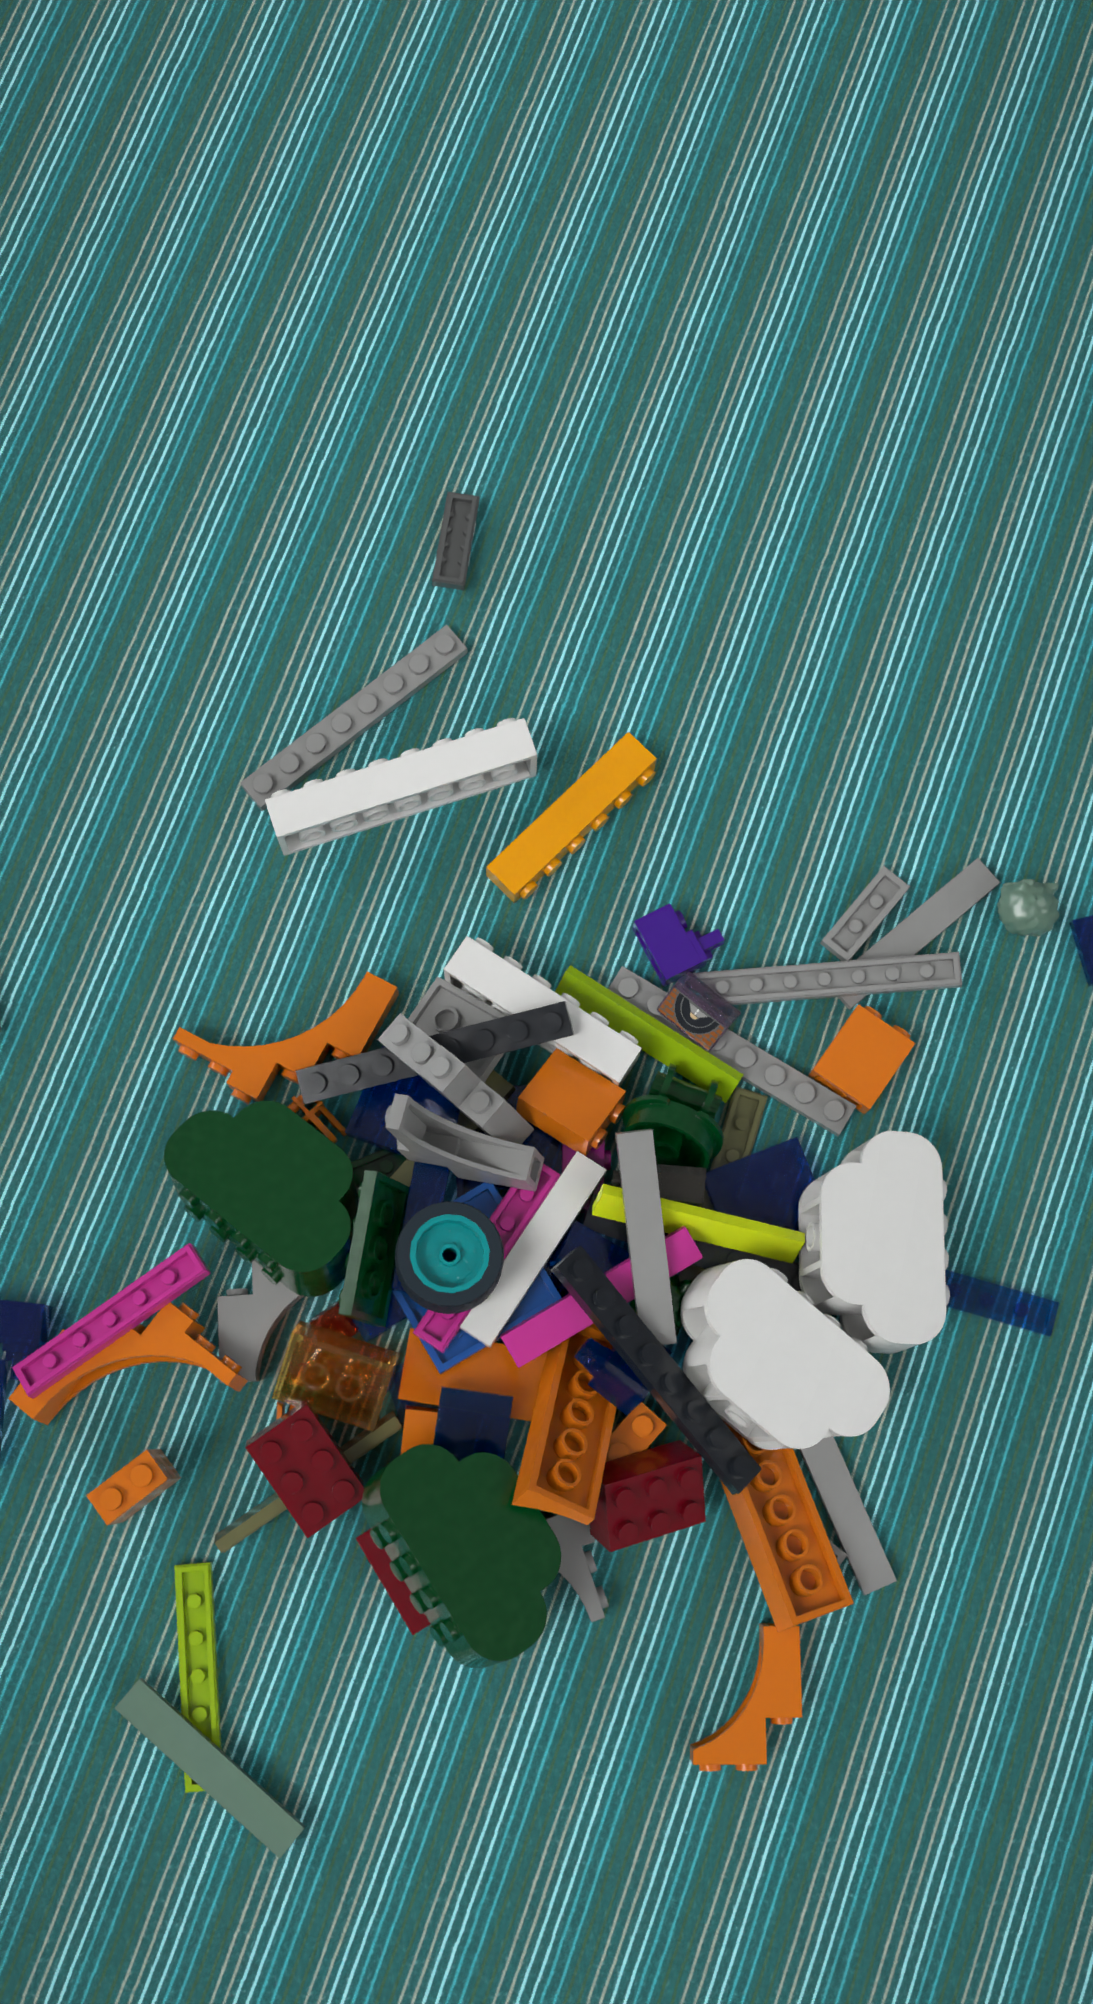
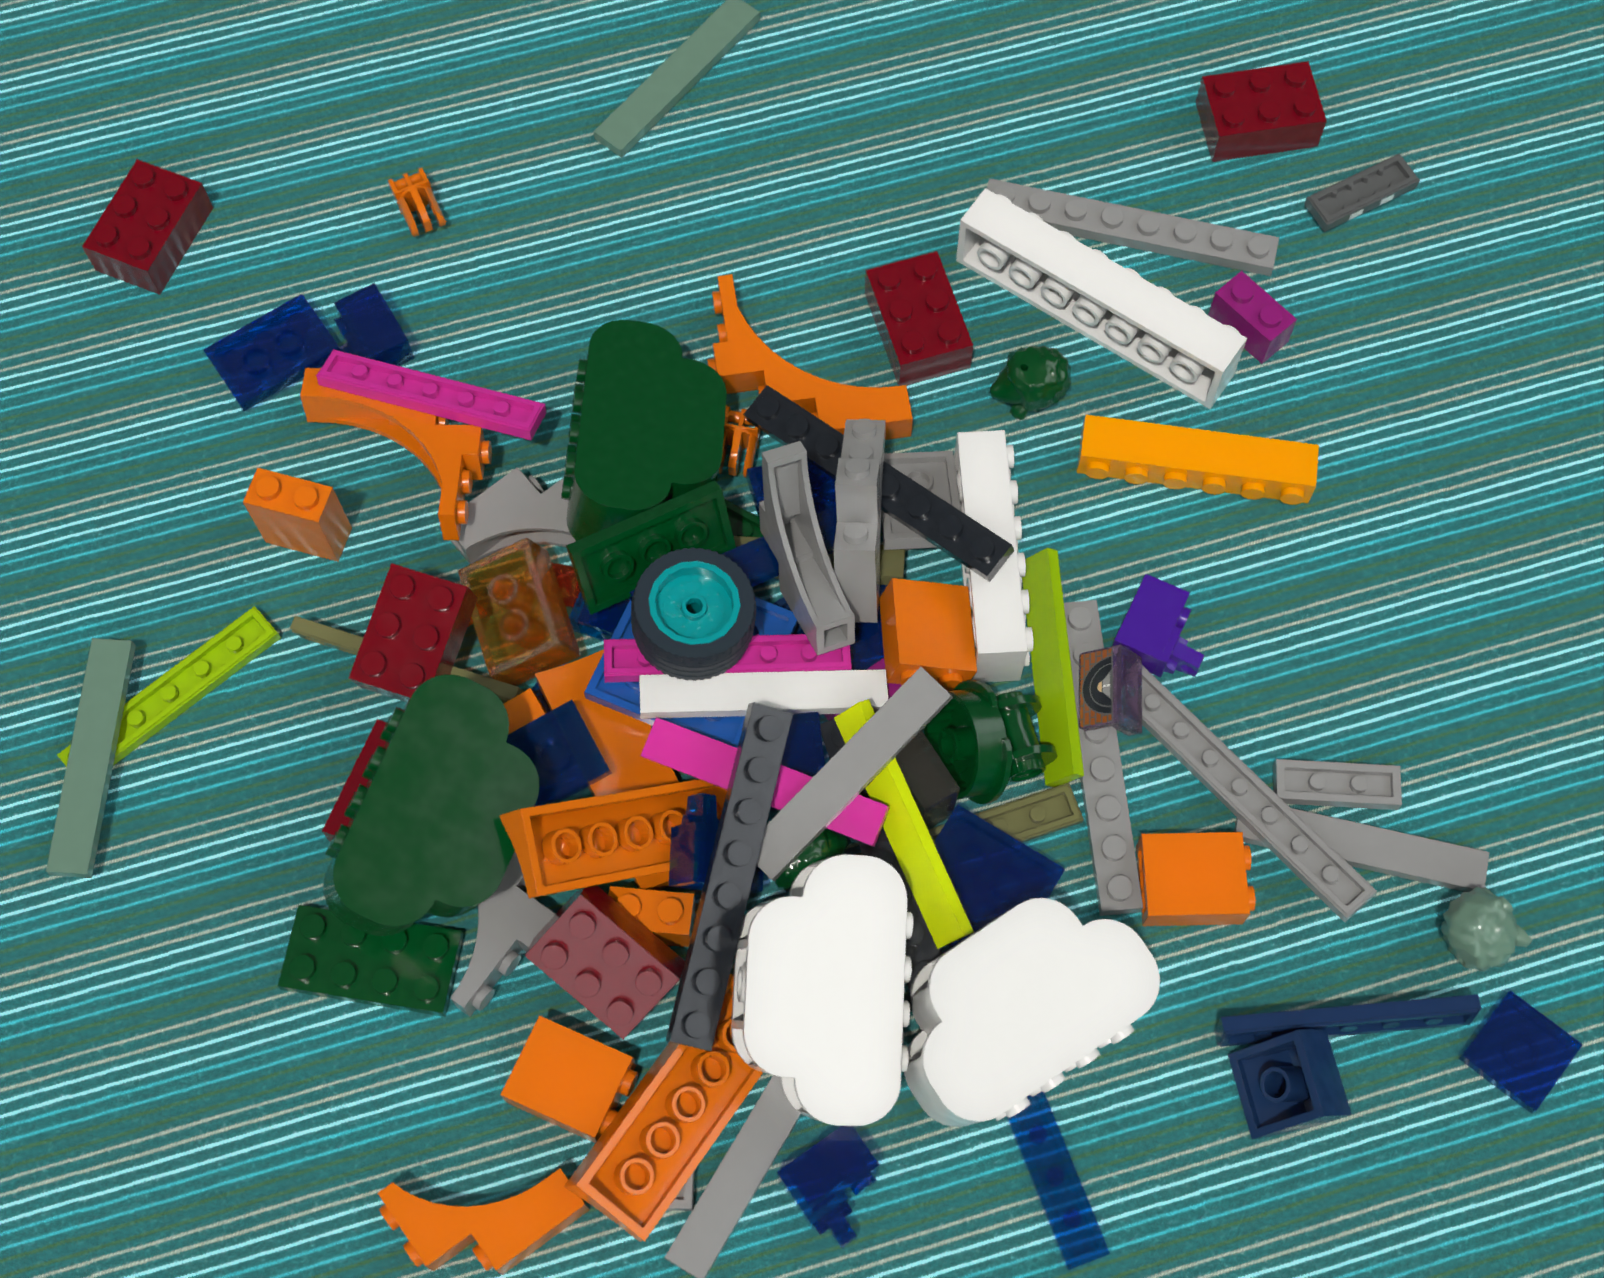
camera: 60 degrees right, 10 degrees down
none -> dark green plate [278,905,464,1017]
none -> orange brick [500,1015,639,1143]
none -> clear blue hinge [776,1126,880,1249]
none -> dark red brick [865,251,973,386]
none -> dark green animal [990,346,1071,420]
none -> dark red brick [1195,61,1327,162]
none -> magenta brick [1208,270,1297,364]
none -> dark blue tile [1215,994,1482,1047]
none -> dark blue slope [1228,1029,1352,1140]

